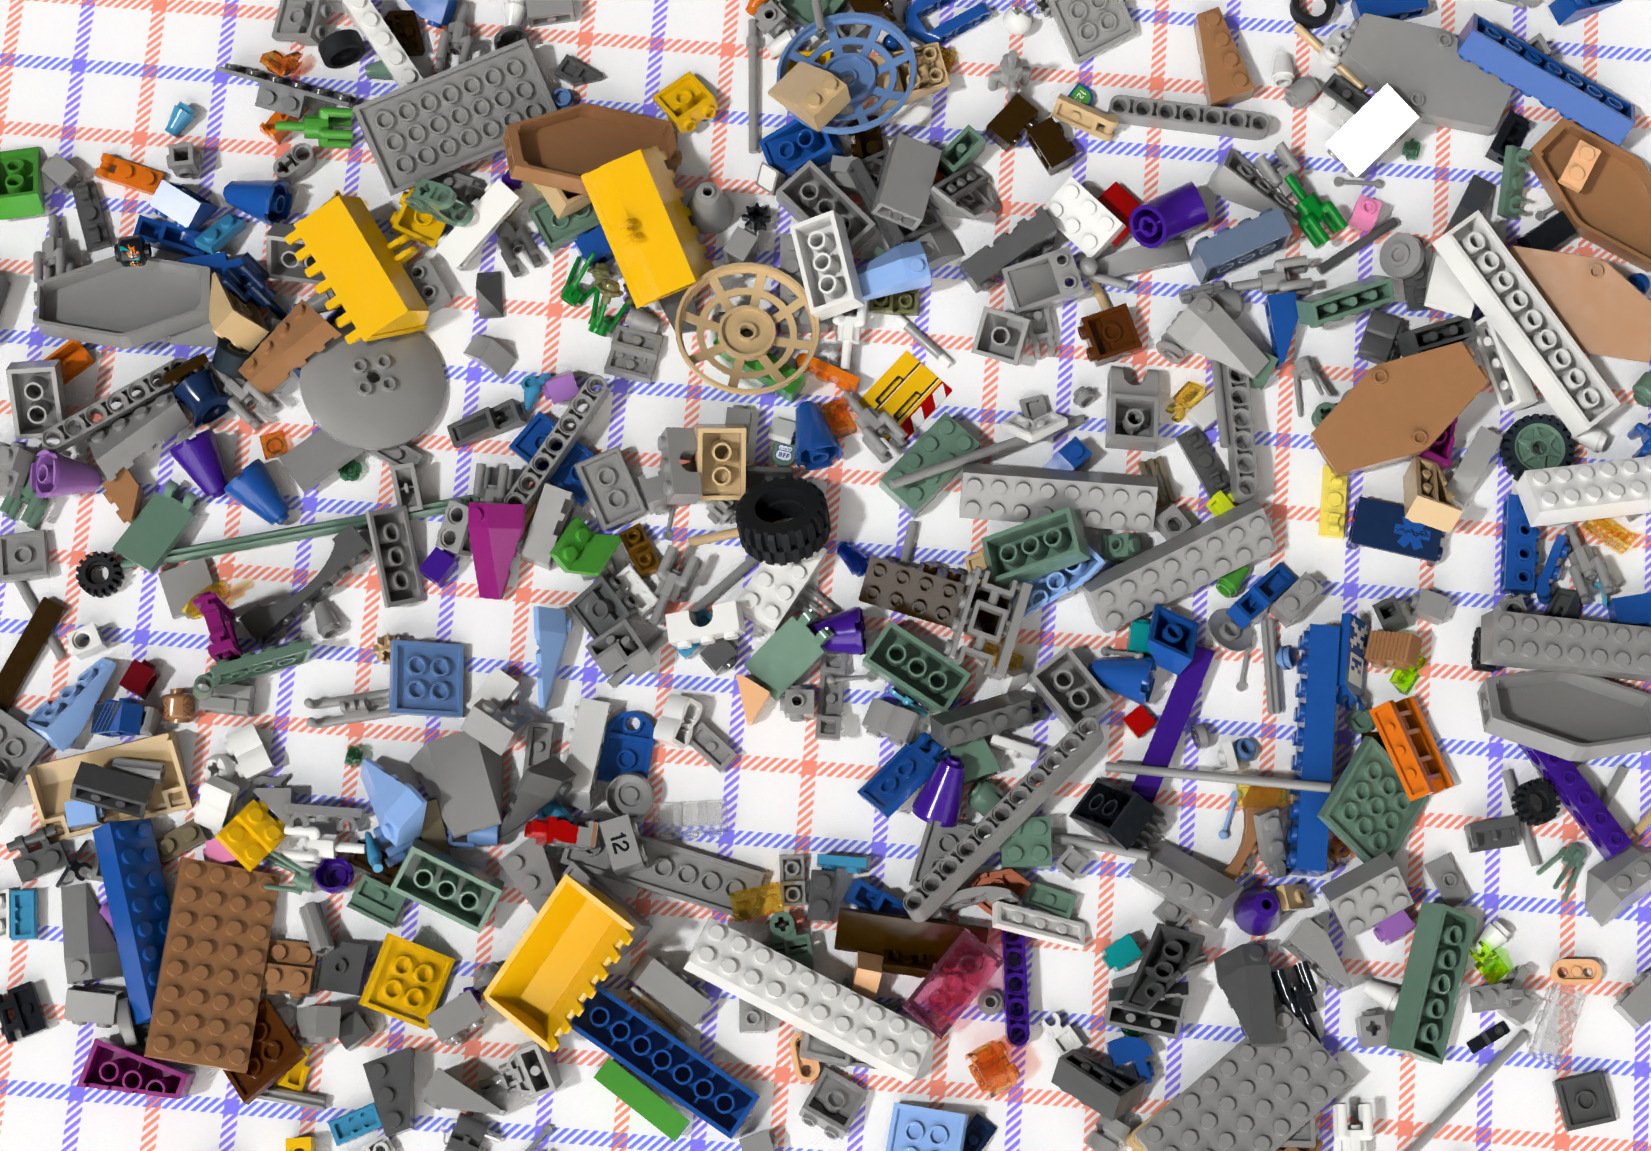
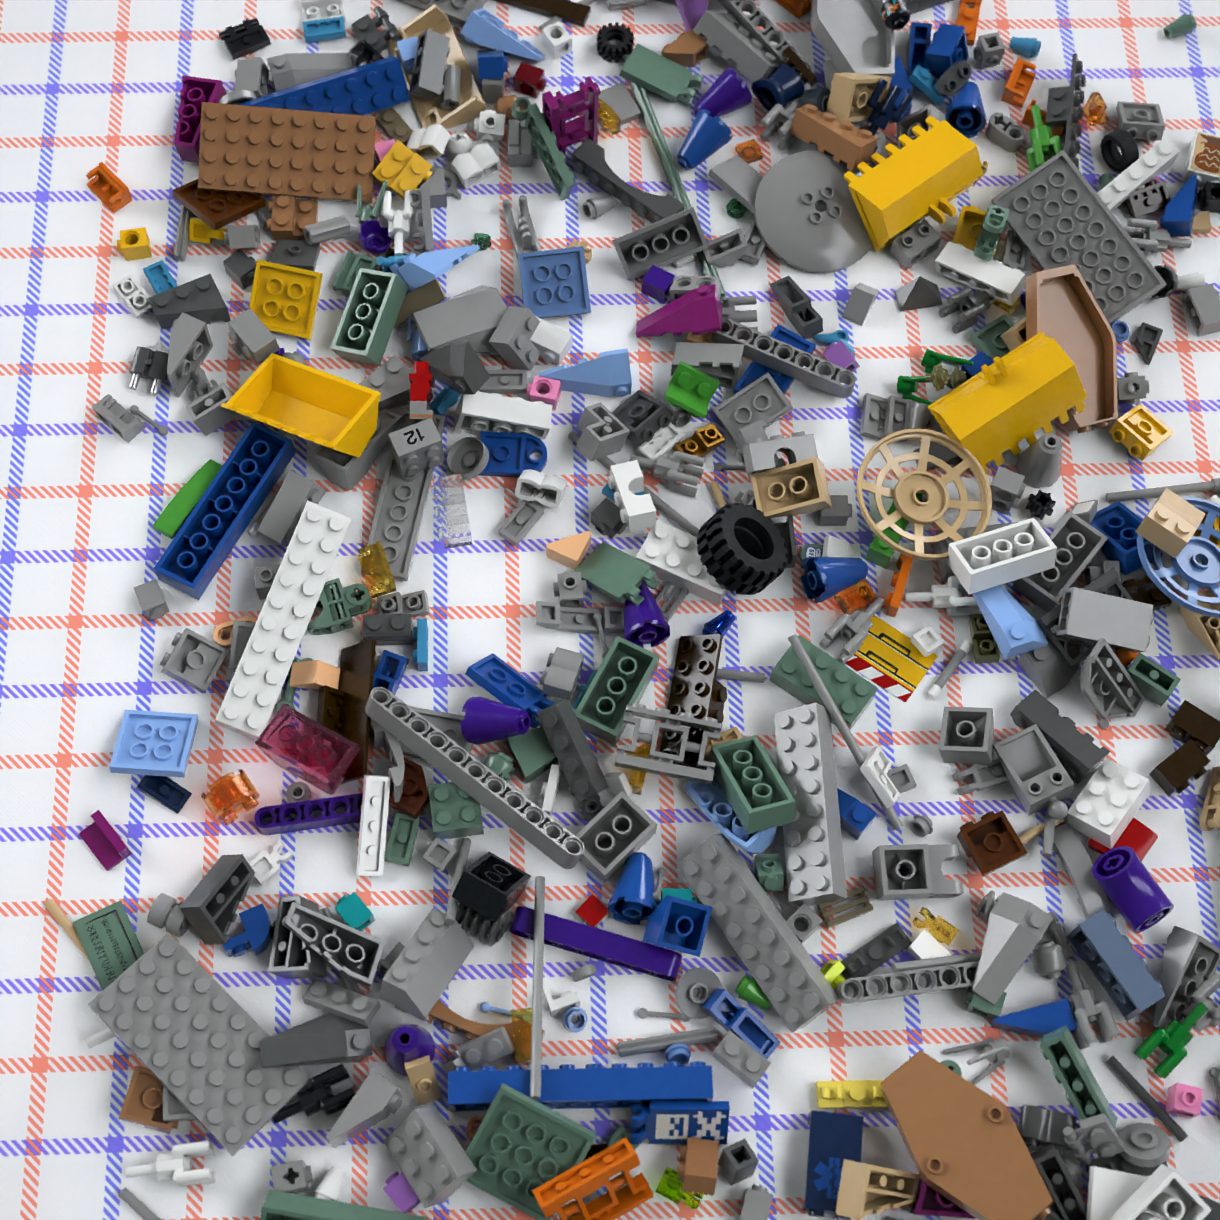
camera: 80 degrees right, 10 degrees down
none -> light grey plate [302,978,381,1026]
none -> white brick [473,110,505,143]
none -> bright pink brick [526,376,561,411]
none -> white plate [910,625,945,657]
none -> dark grey plate [937,61,972,97]
none -> orange hinge [1001,57,1036,108]
none -> light grey plate [1063,1113,1125,1165]
none -> light grey brick [1117,372,1149,404]

